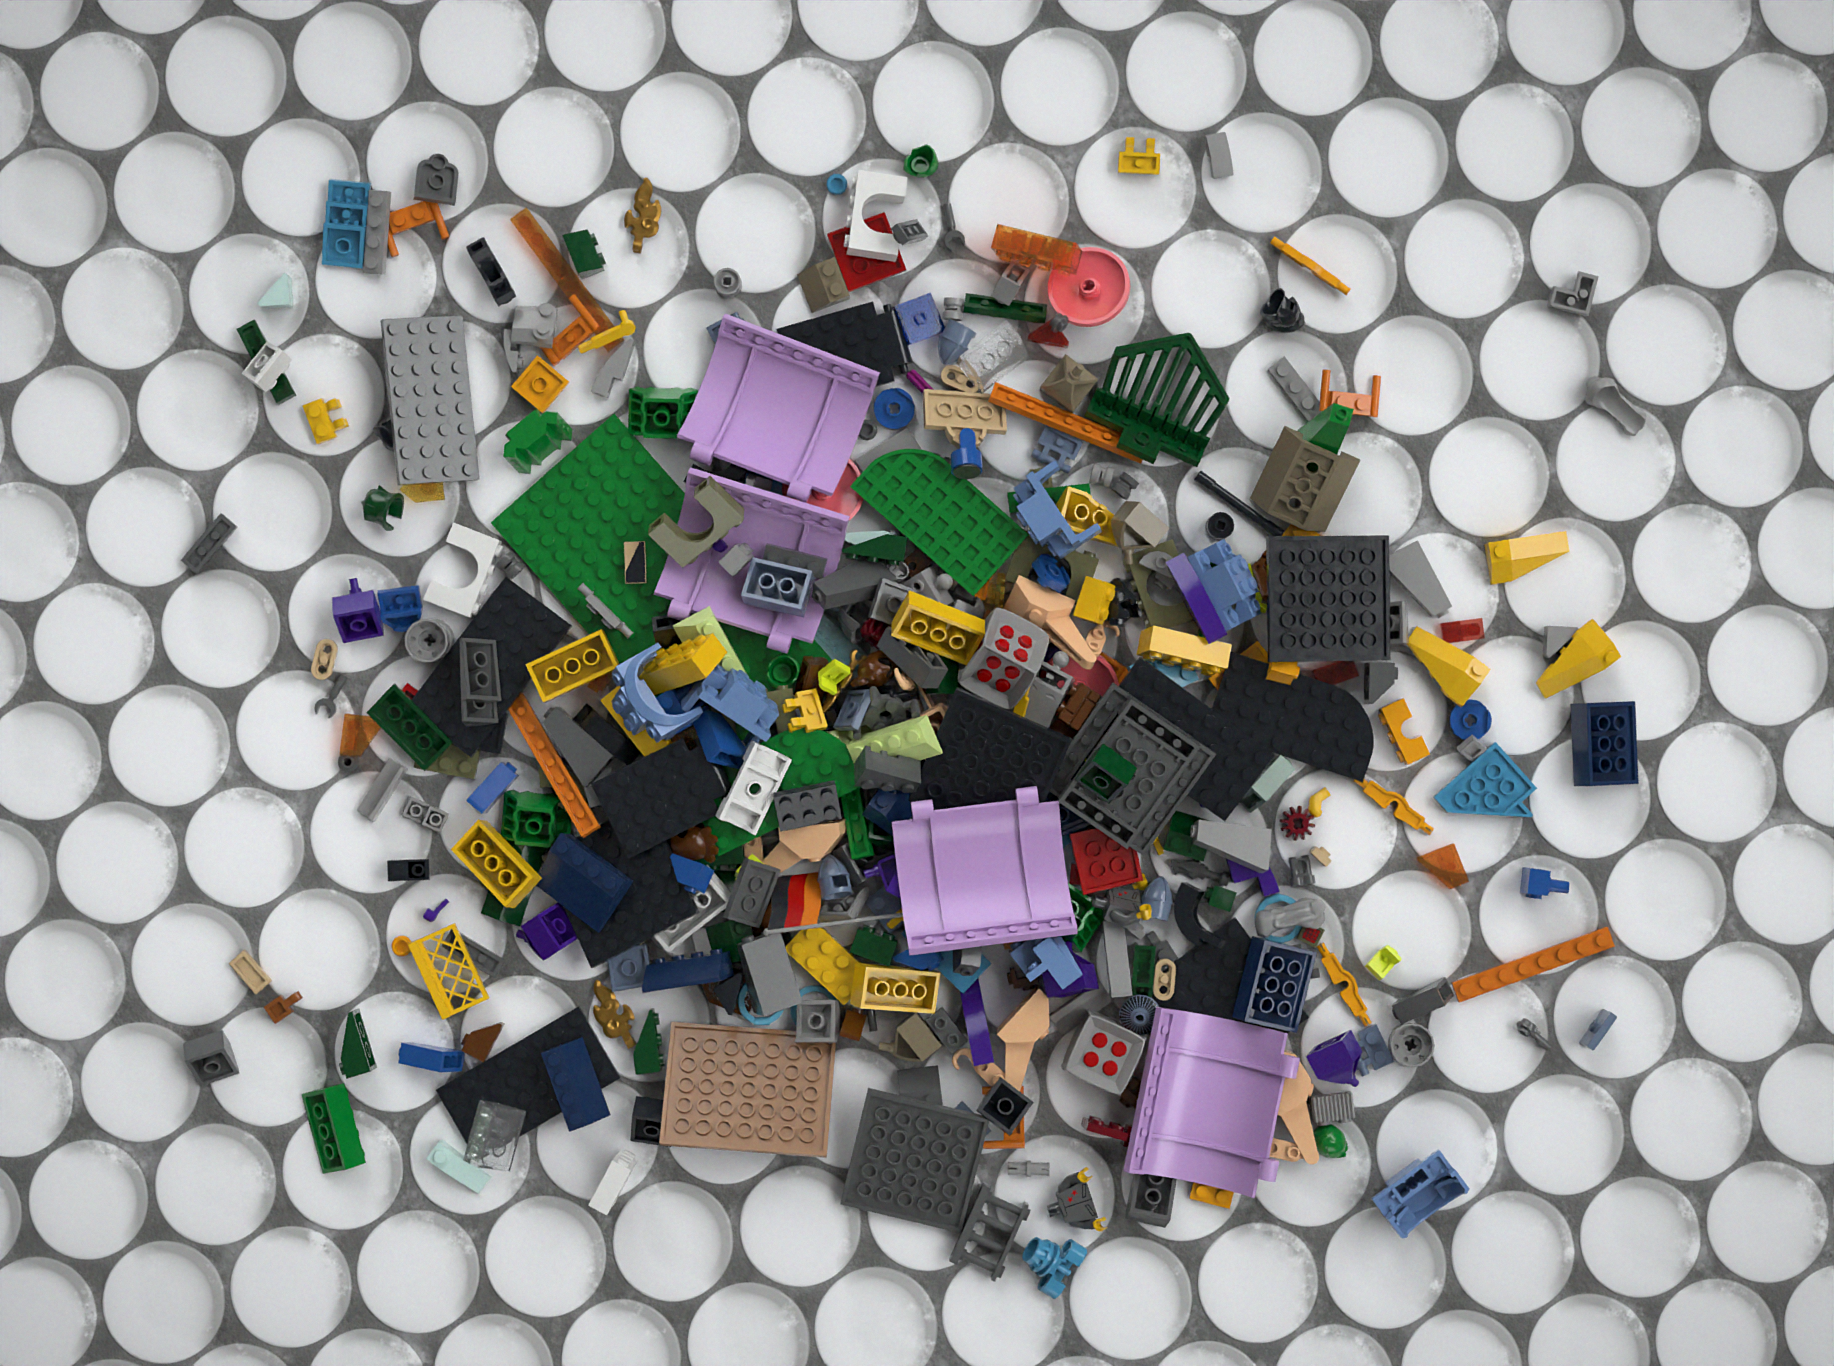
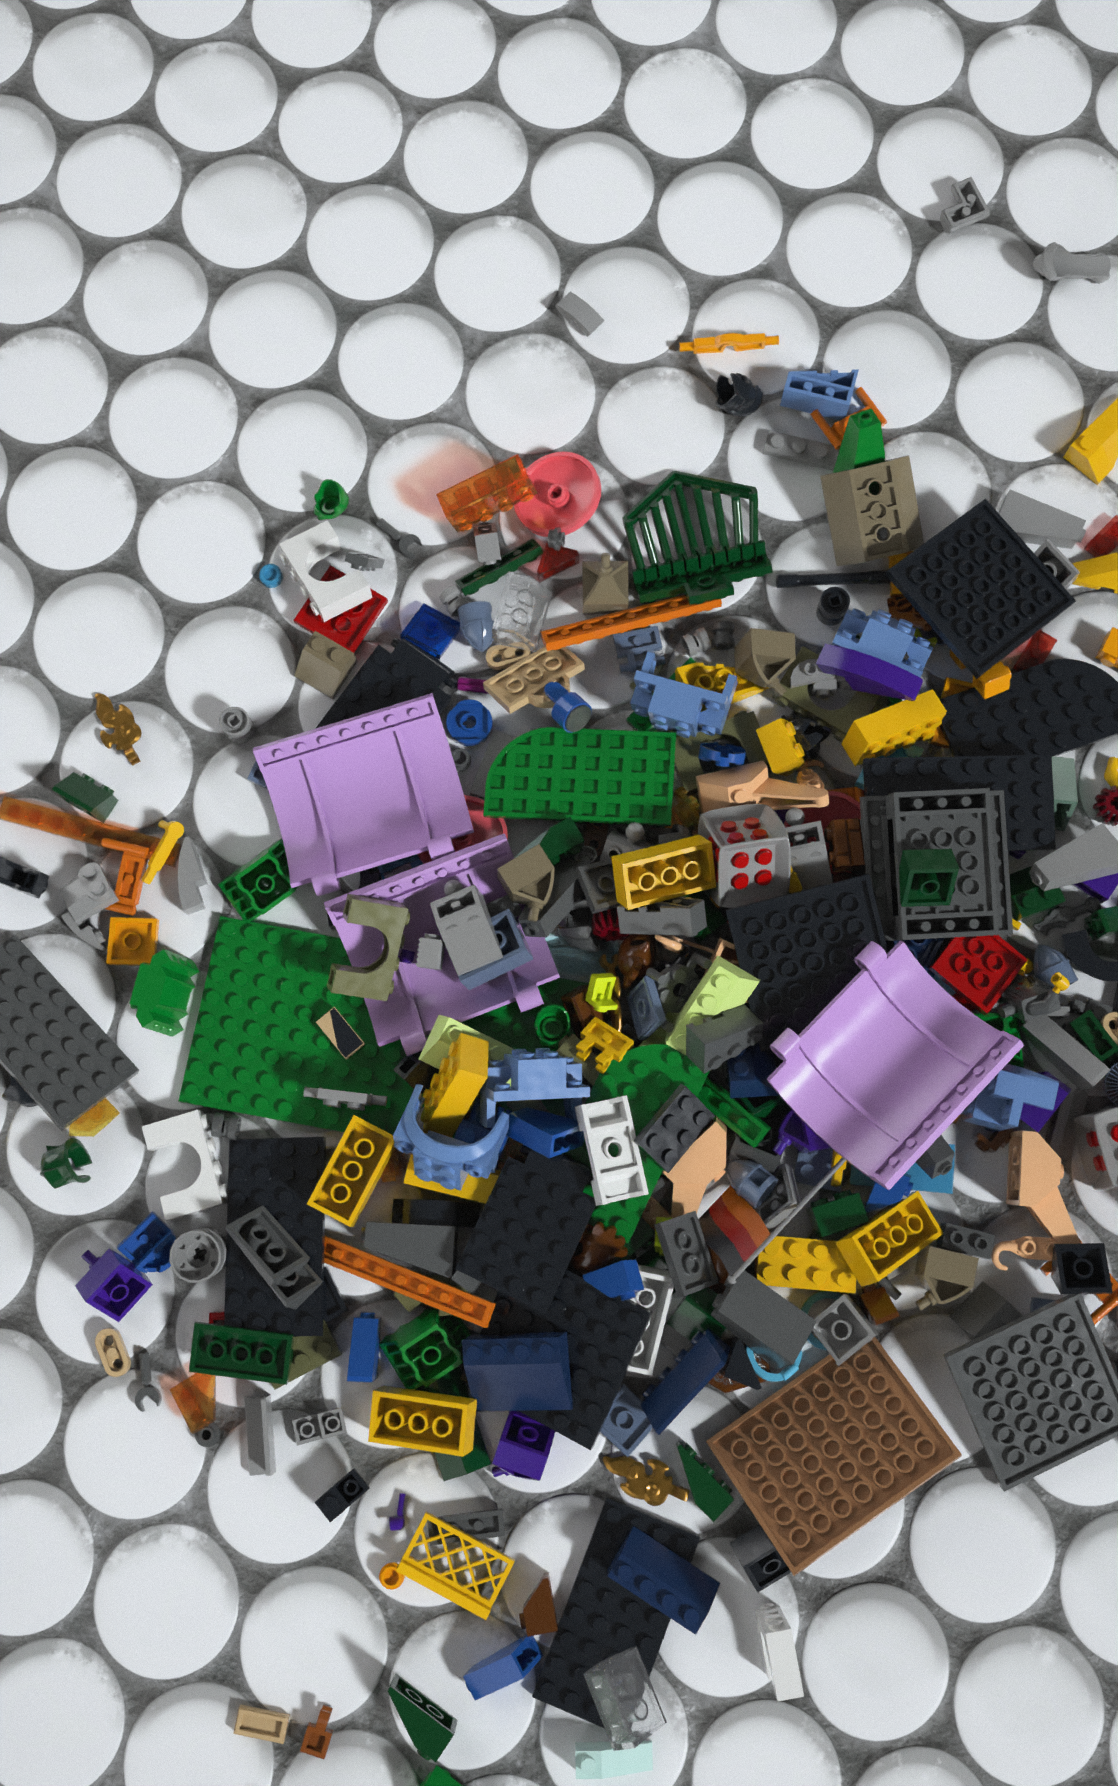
camera: 40 degrees left, 10 degrees down
dark purple slope [960,979,994,1066] -> none
yellow plate [1118,137,1160,175] -> none
dark grey slope [1363,662,1398,704] -> none
none -> light grey slope [430,880,504,976]
none -> dark tan piece [497,844,555,922]
none -> medium blue wedge [780,369,859,420]

